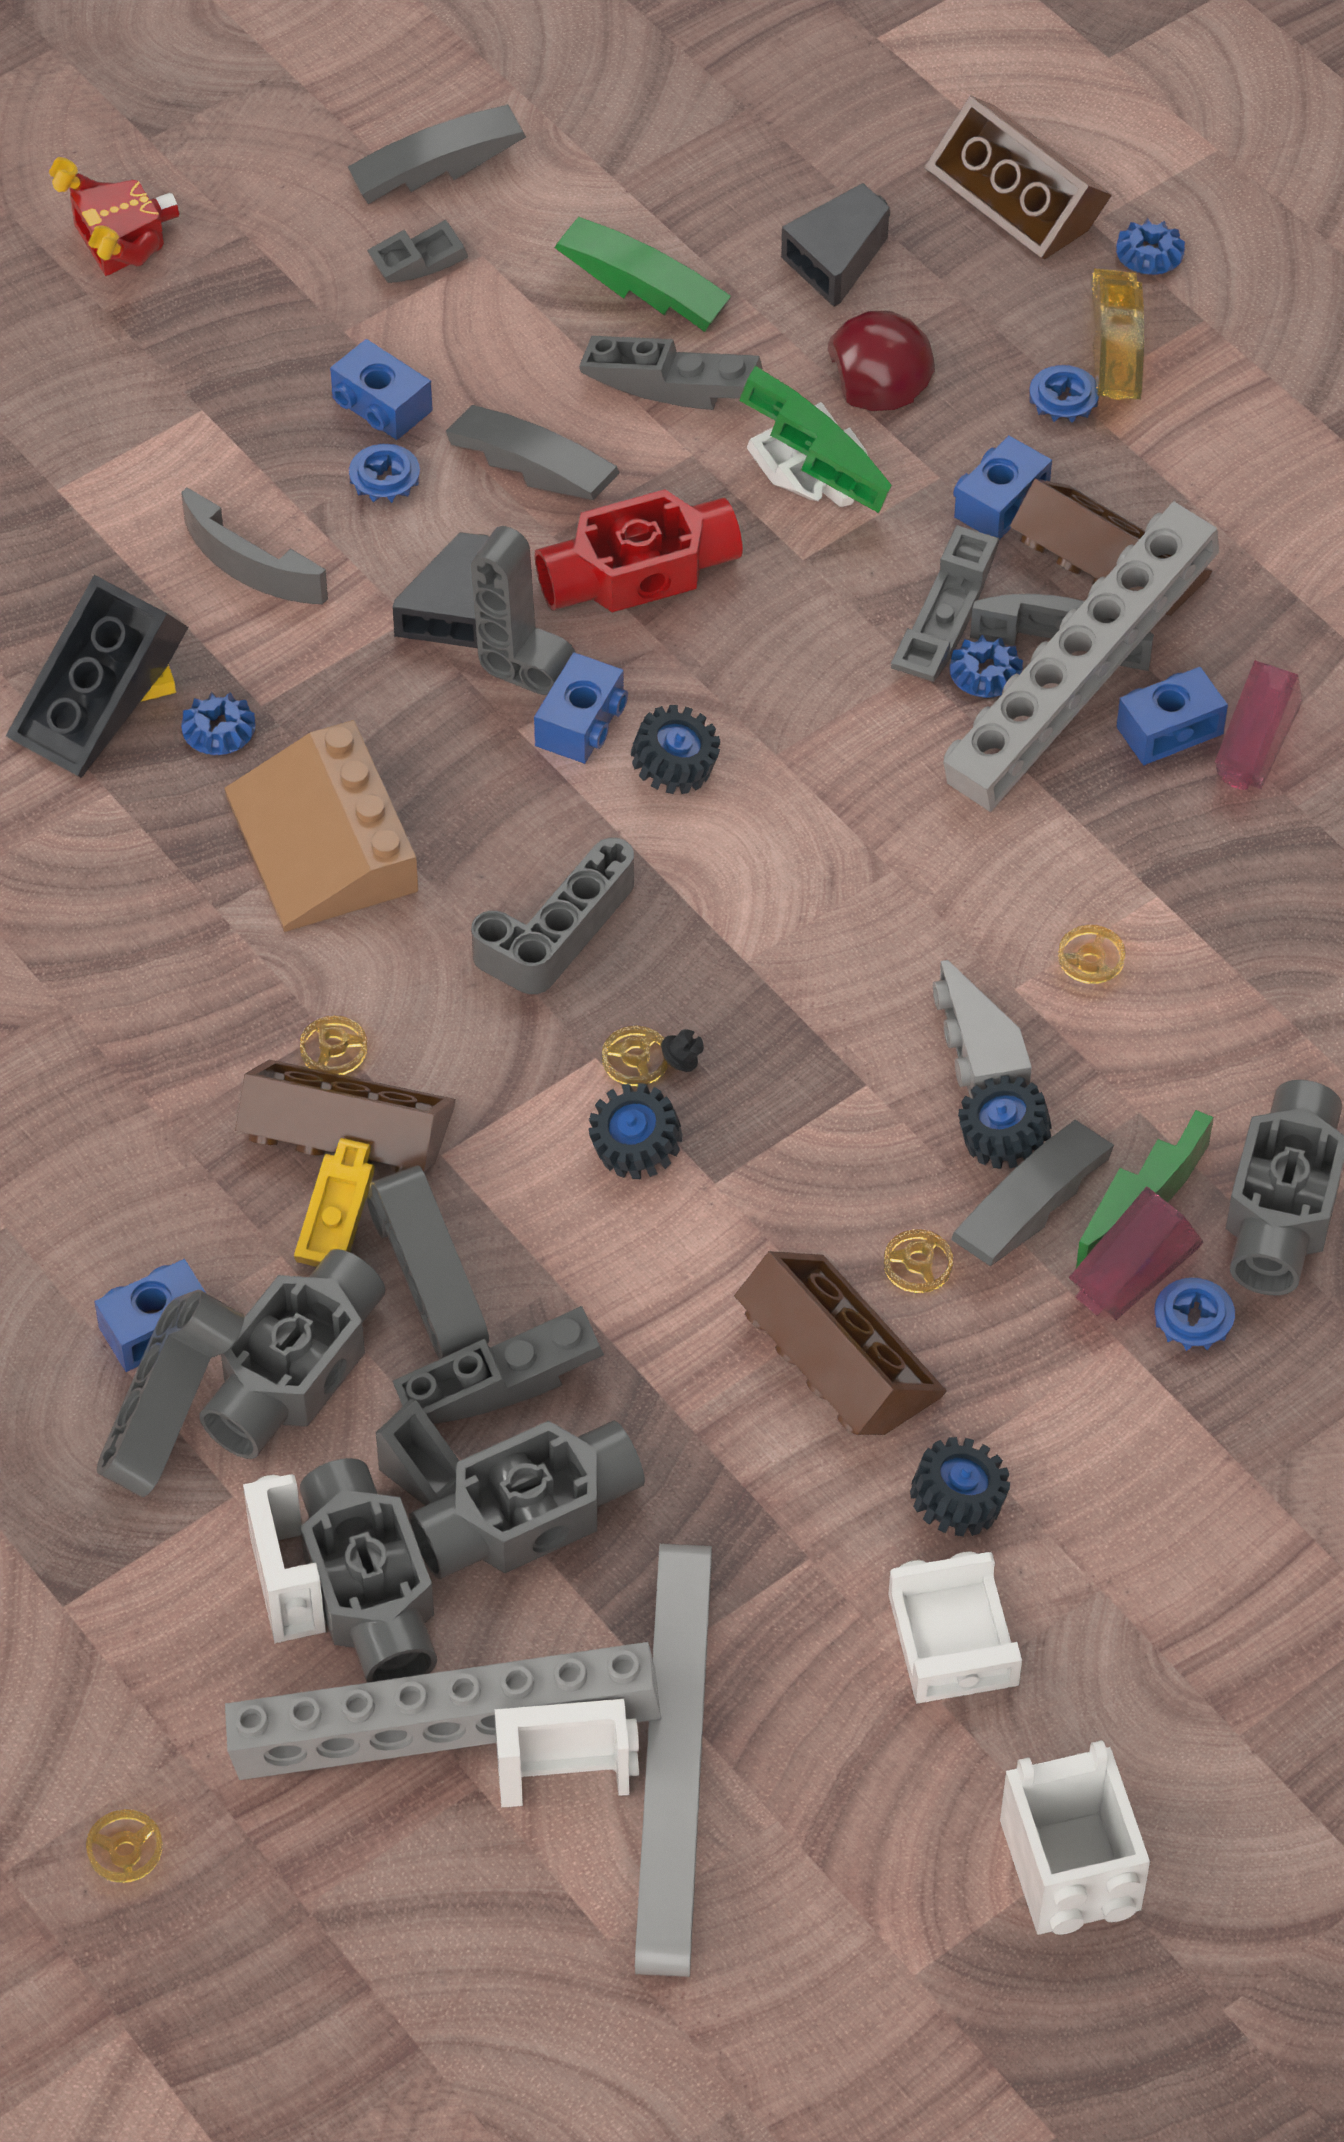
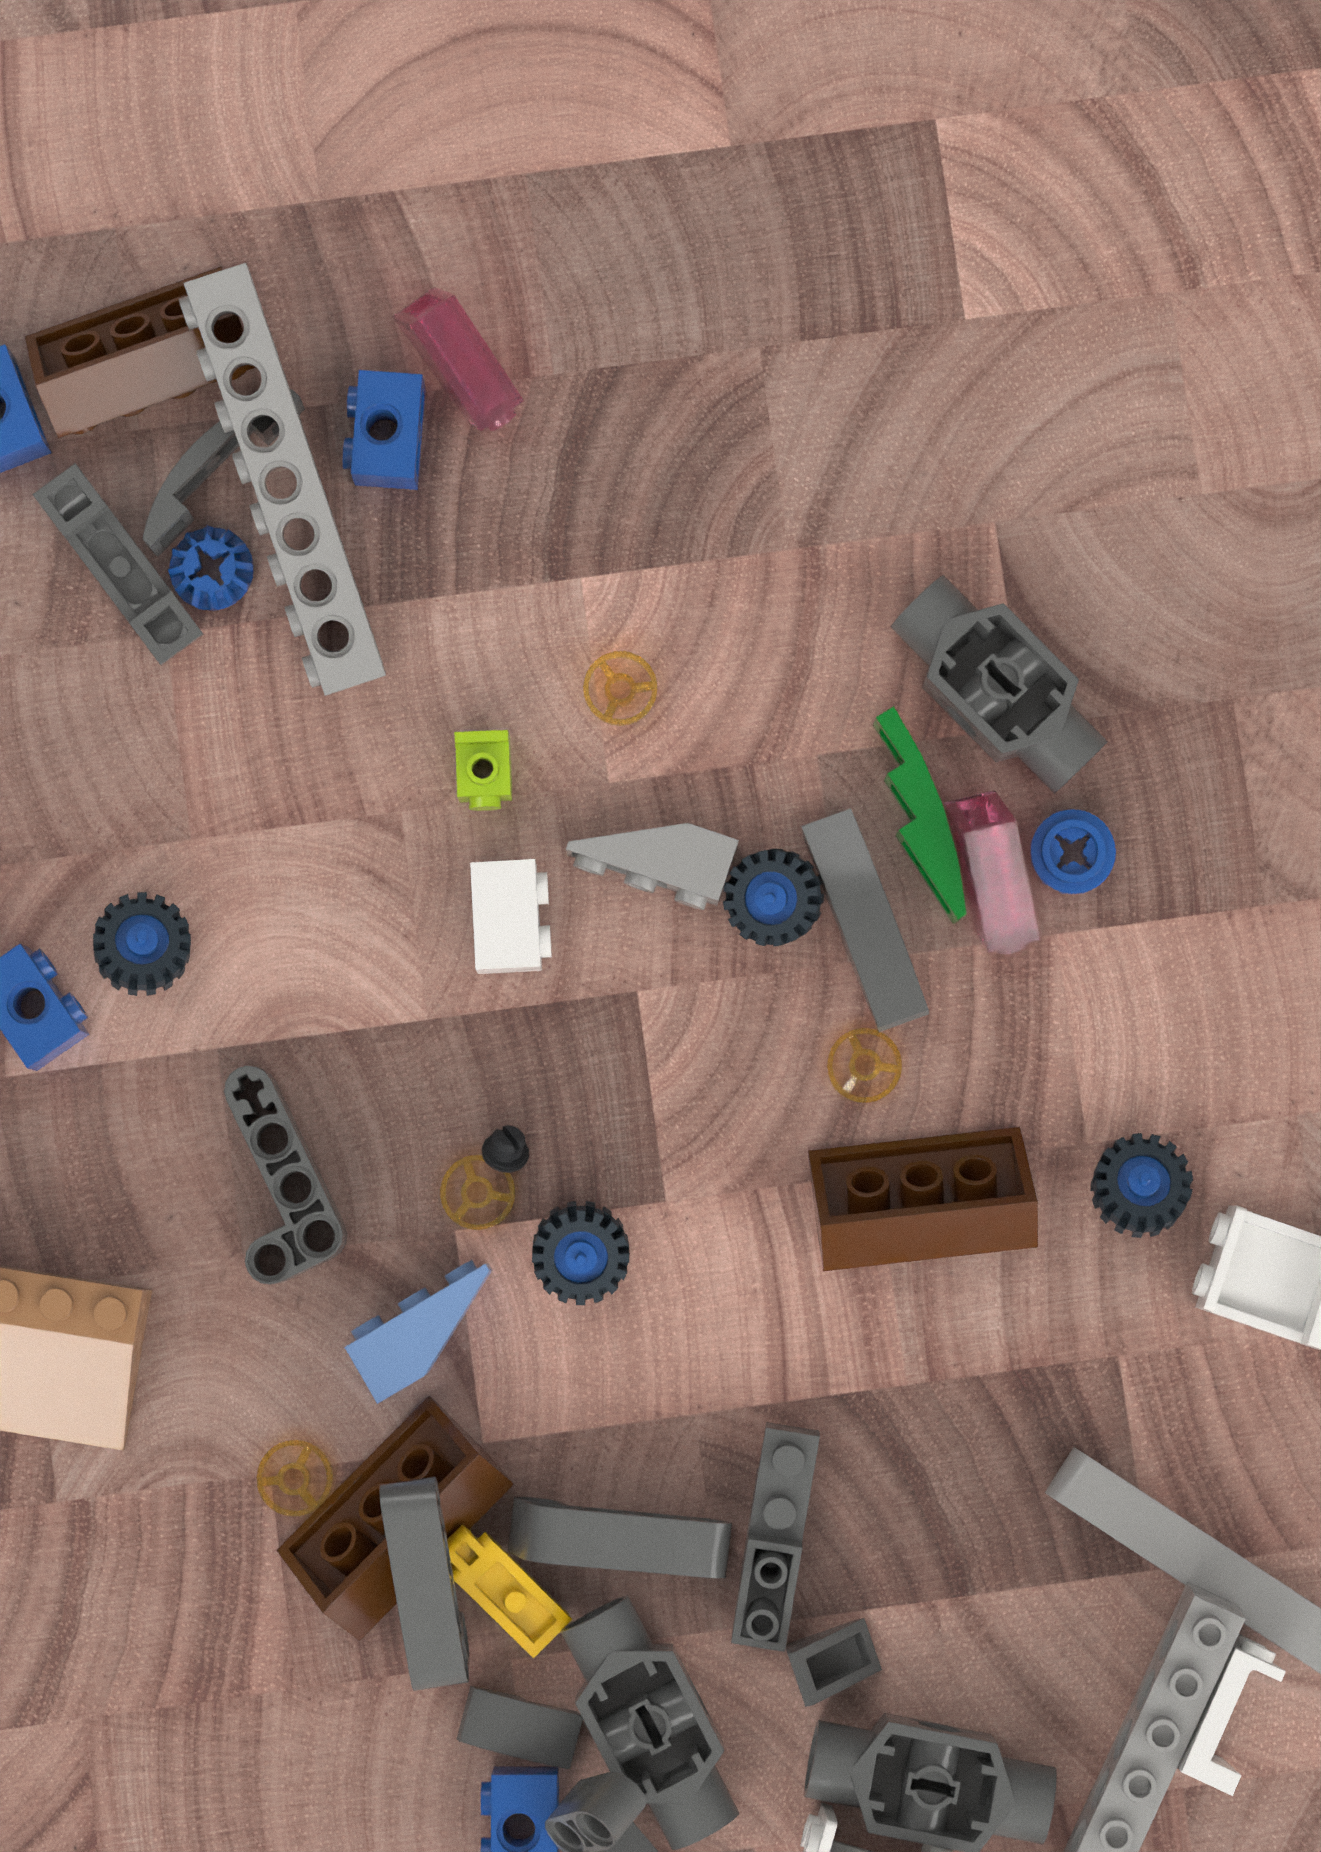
camera: 60 degrees left, 30 degrees up
dark grey brick [409,1420,645,1579] -> none
none -> medium blue slope [345,1260,492,1404]
none -> dark grey beam [379,1476,470,1691]
none -> lime brick [454,730,512,811]
none -> dark grey slope [456,1686,583,1770]
none -> white brick [470,859,552,974]

